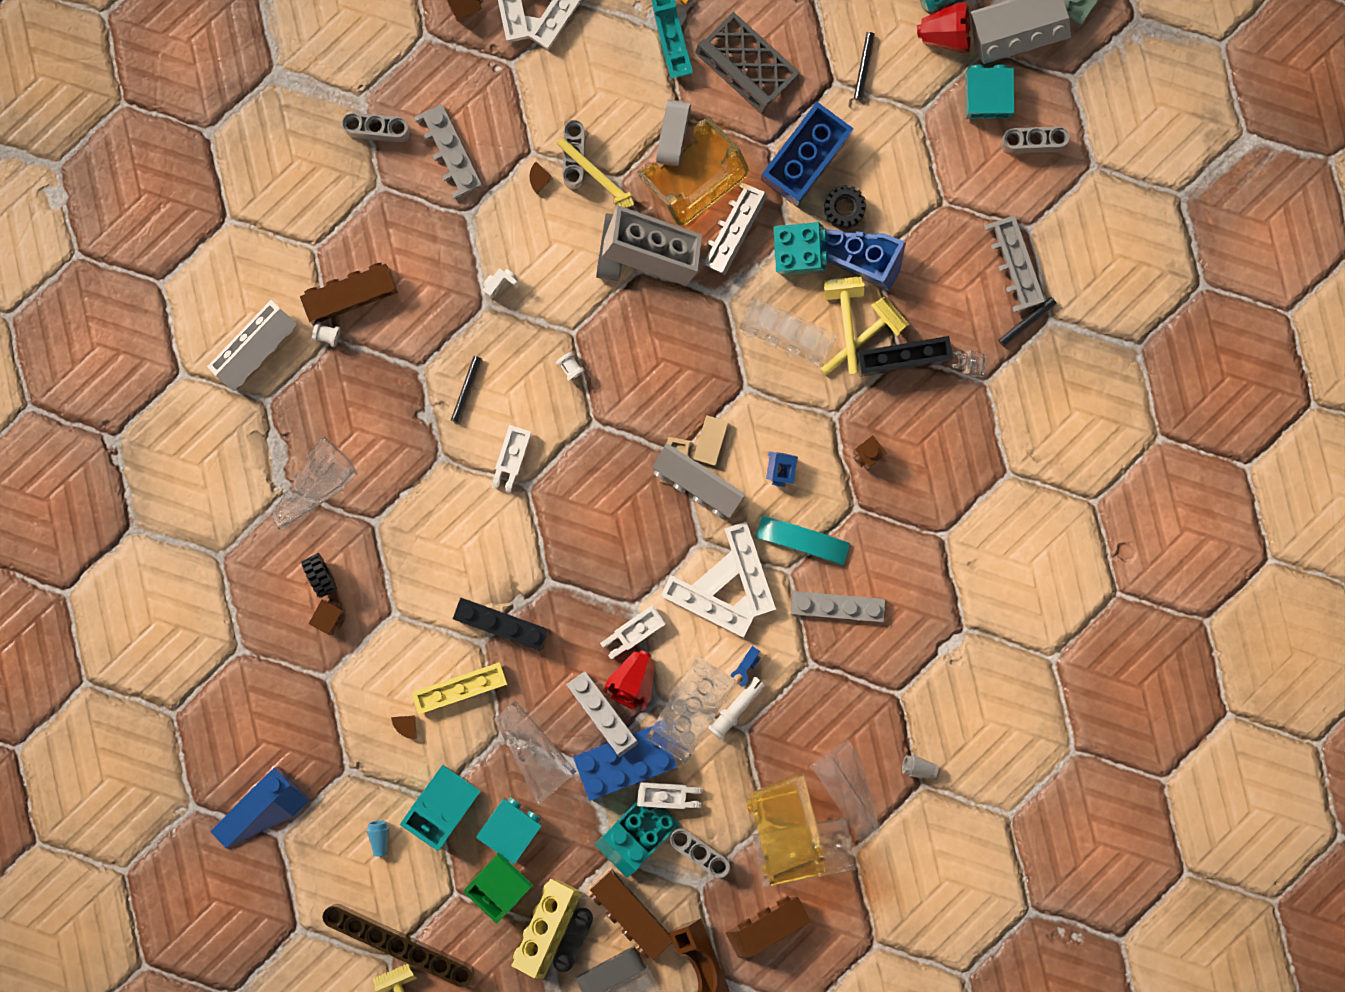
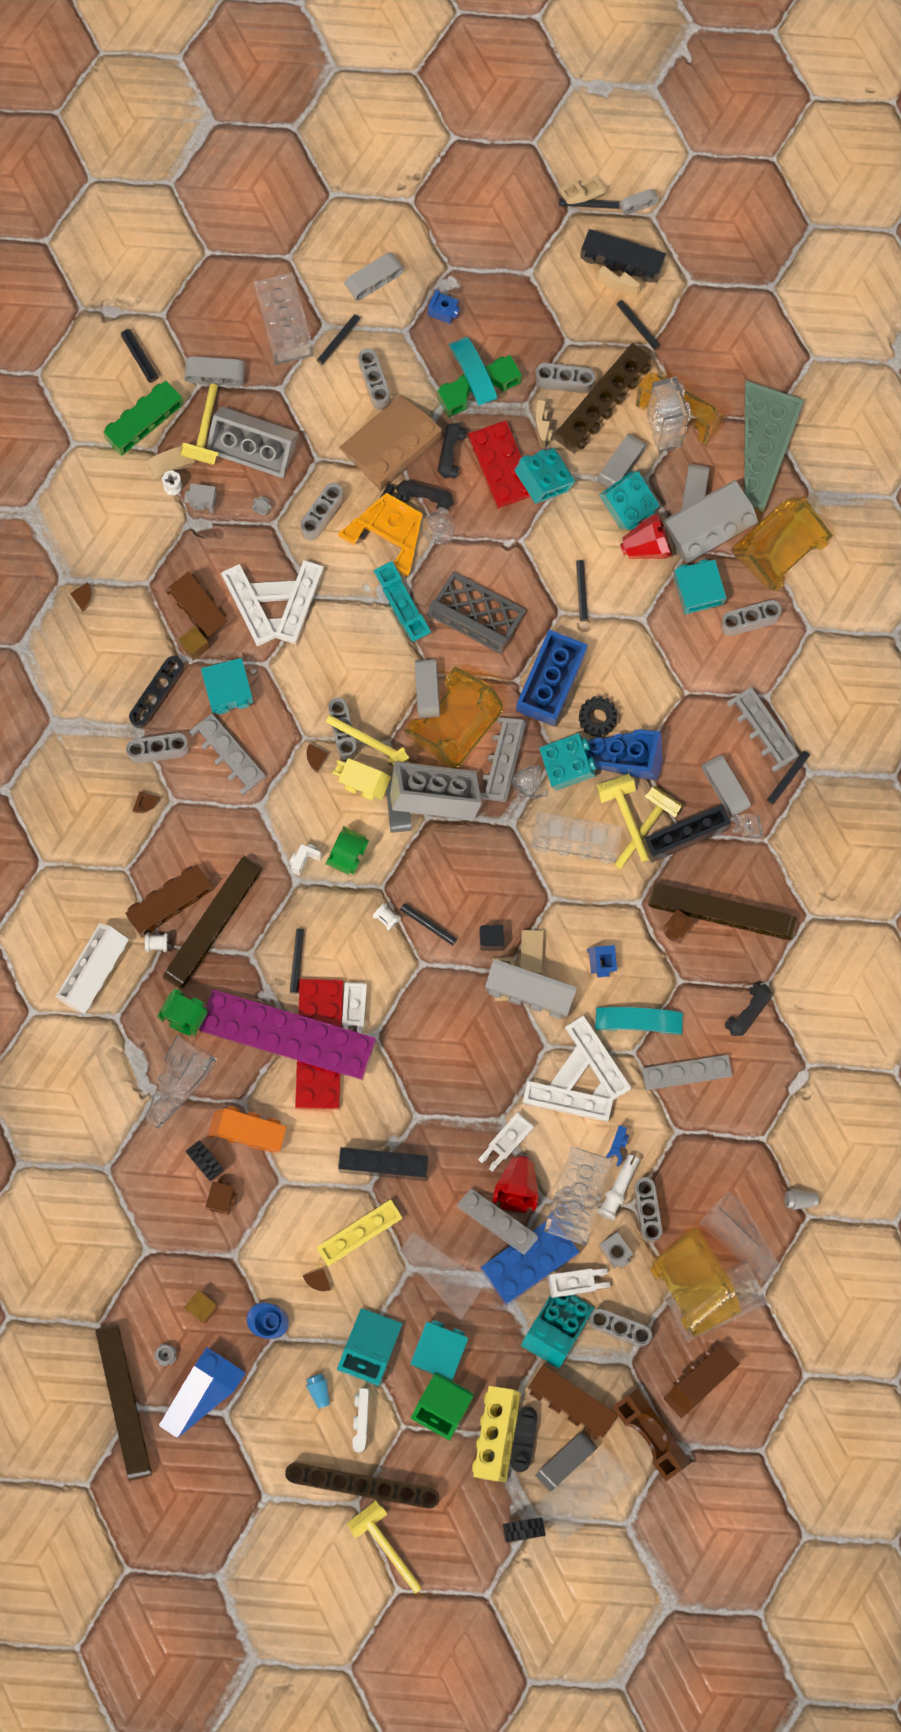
camera: 15 degrees left, 10 degrees down
none -> dark brown beam [95,1323,152,1481]
none -> black beam [129,656,184,728]
none -> reddish brown tile [133,791,160,813]
none -> light grey plate [154,1344,176,1366]
none -> green brick [157,989,208,1037]
none -> dark brown beam [163,856,263,990]
none -> pearl gold piece [178,626,209,661]
none -> pearl gold piece [184,1290,217,1323]
none -> magenta plate [199,989,377,1081]
none -> teal brick [201,658,253,714]
none -> orange wedge [207,1106,287,1153]
none -> blue hat [247,1303,289,1339]
none -> red plate [295,979,343,1110]
none -> green brick [325,825,369,875]
none -> light yellow brick [331,758,391,801]
none -> white hinge [352,1388,369,1453]
none -> black bar [400,903,458,946]
none -> black piece [479,925,504,951]
none -> clear helmet [512,765,548,799]
none -> light grey brick [599,1232,633,1269]
none -> light grey beam [634,1177,662,1244]
none -> dark brown beam [648,884,798,940]
none -> light grey beam [701,754,751,817]
none -> black piece [725,982,772,1036]
none -> clear yellow windscreen [731,497,833,590]

